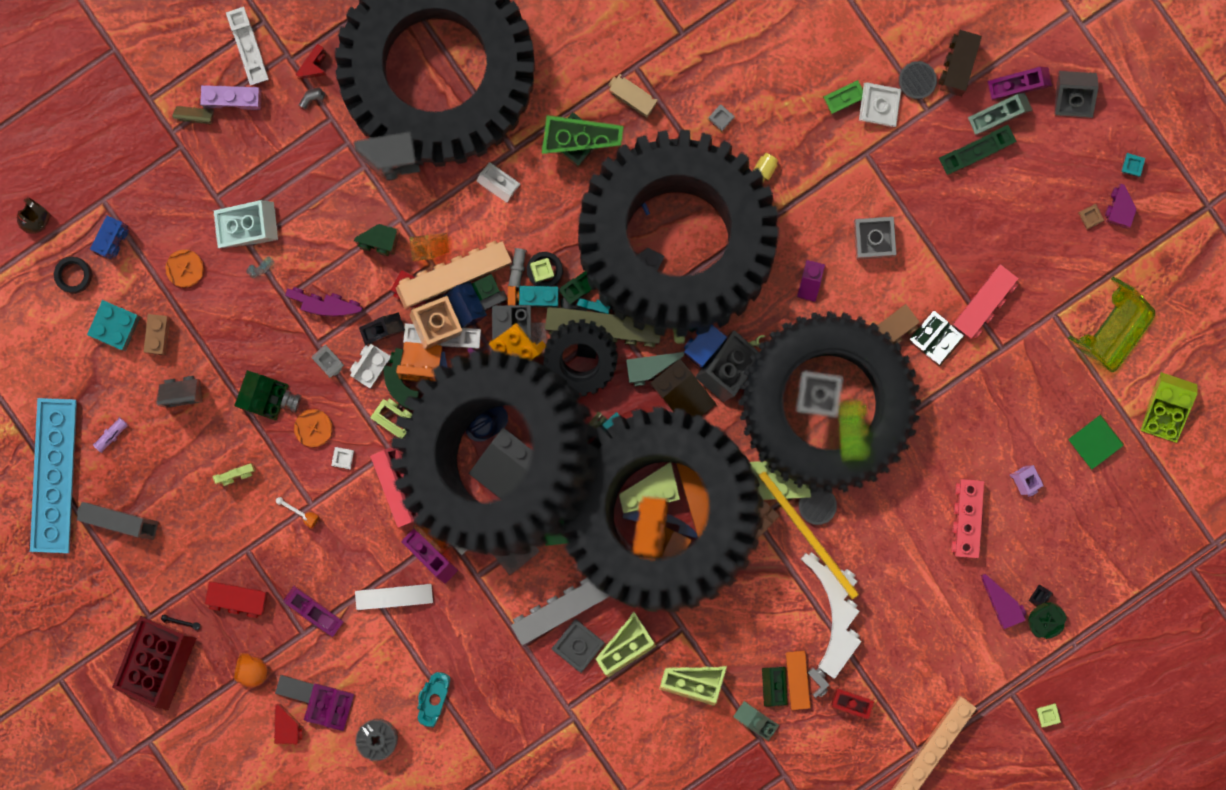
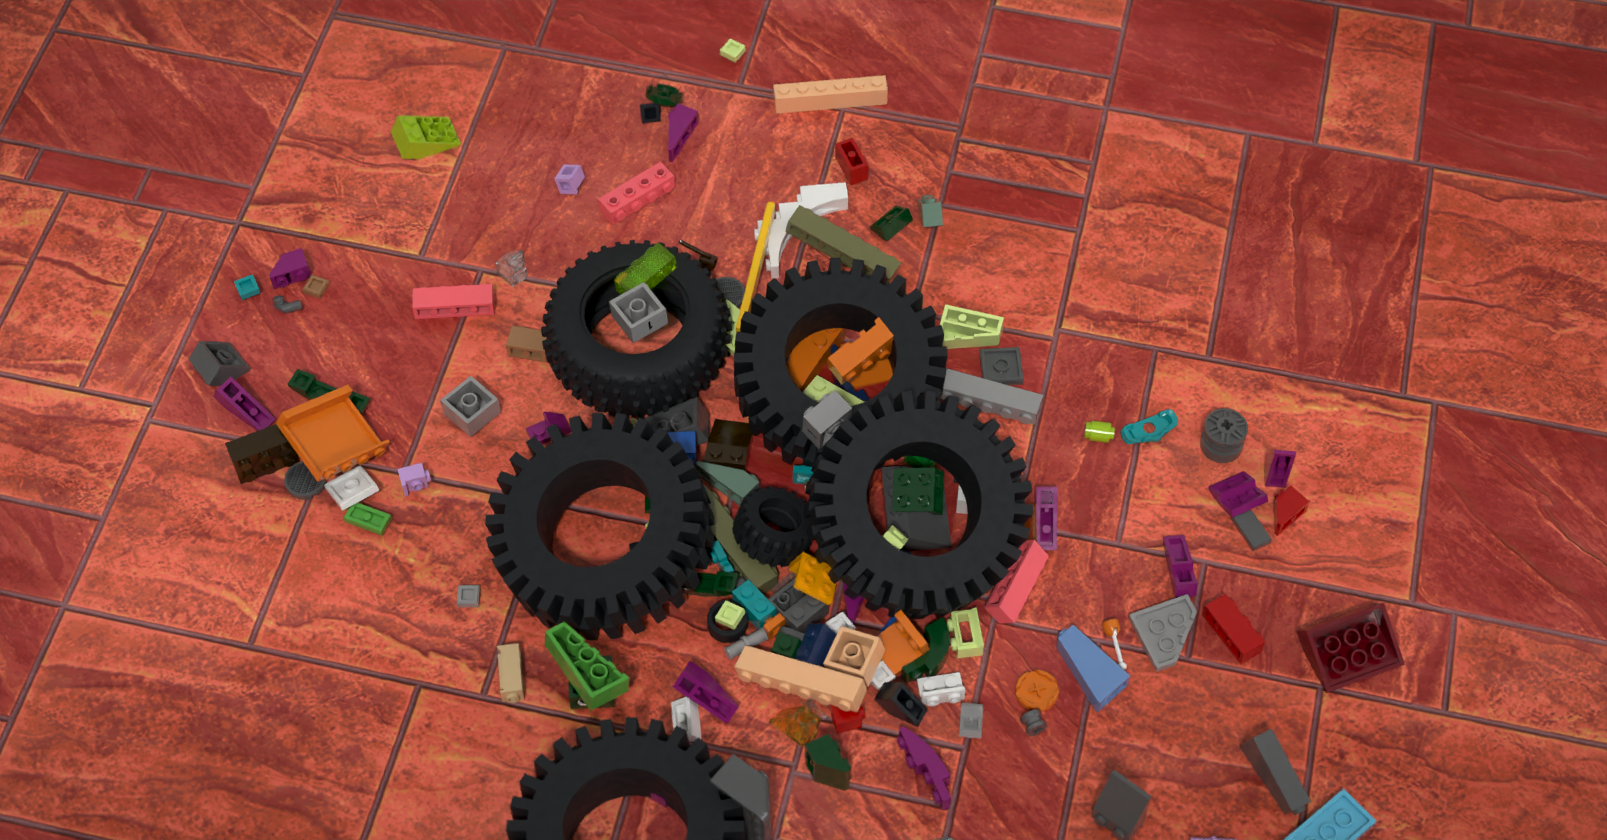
camera: 135 degrees left, 30 degrees down
black hinge [161,614,200,630] -> none
yellowish green wing [213,463,256,486] -> none
dark green slope [234,370,289,421] -> none
orange helmet [234,653,268,688] -> none
white tile [331,447,354,469] -> none
white slope [355,584,433,610] -> none
yellowish green wedge [659,666,727,706] -> none
light yellow brick [753,153,778,183] -> none
orange tile [785,651,810,710] -> none
light grey bracket [807,667,829,698] -> none
slope [909,311,965,366] -> none
sand green slope [968,93,1032,135] -> none
clear neon green windscreen [1068,276,1155,372] -> none
green slope [1068,414,1124,470] -> none
none -> dark grey arm [273,295,302,313]
none -> orange panel [276,385,390,482]
none -> lavender brick [398,463,431,497]
none -> clear slope [495,250,527,287]
none -> magenta slope [673,661,739,724]
none -> dark brown plant [679,240,718,271]
none -> olive brick [785,205,901,283]
none -> light grey brick [802,390,852,449]
none -> yellowish green plate [882,525,908,550]
none -> dark green bracket [892,468,944,515]
none -> medium blue slope [1056,625,1130,712]
none -> lime brick [1084,420,1115,443]
none -> light grey plate [1128,594,1197,672]
none -> magenta slope [1264,450,1296,488]

